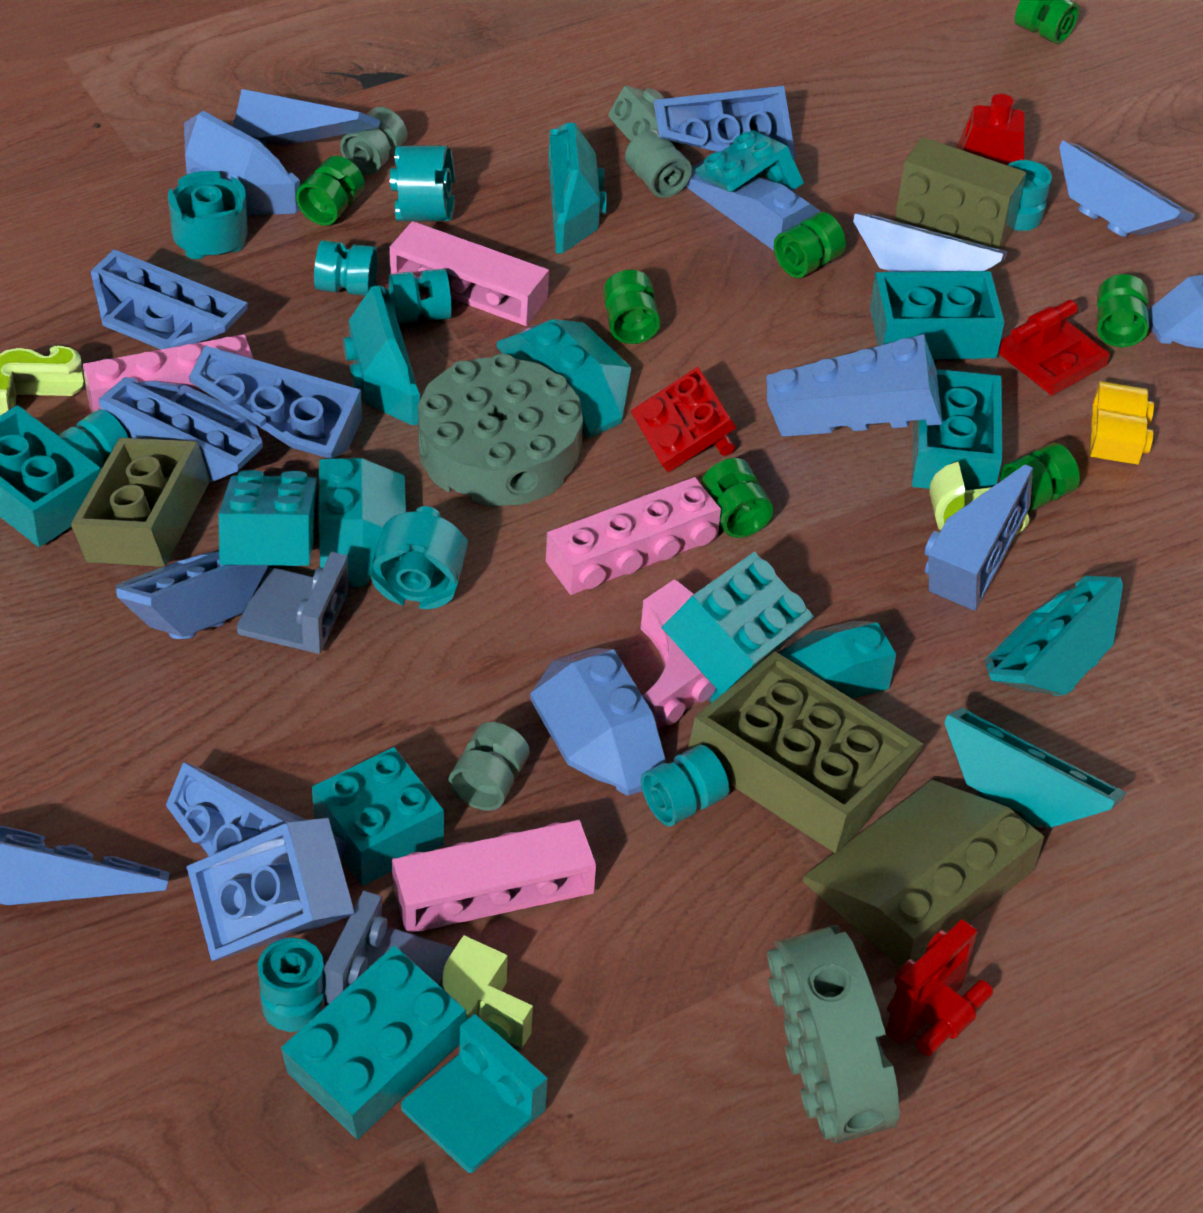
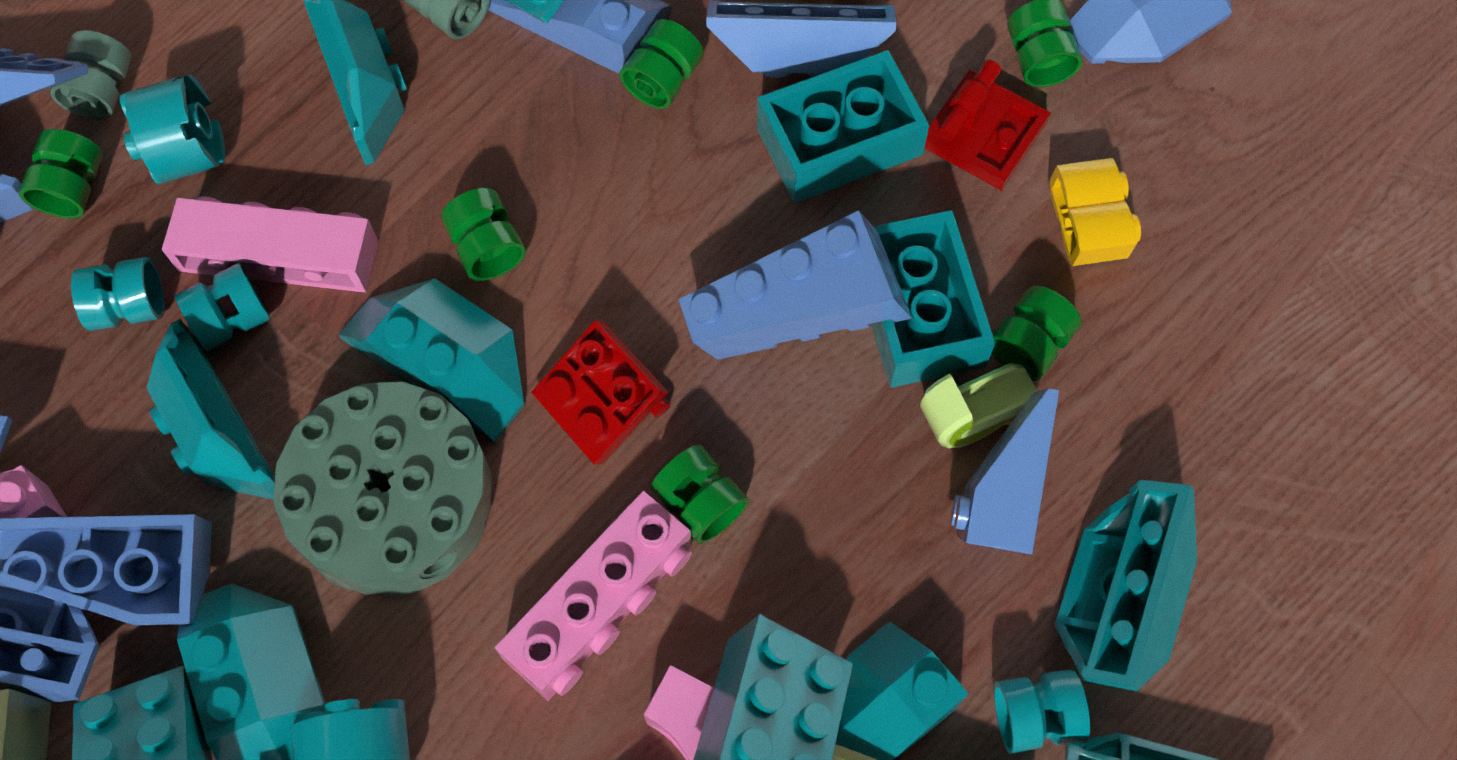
camera: 15 degrees left, 20 degrees up
none -> teal wheel [993,669,1090,754]

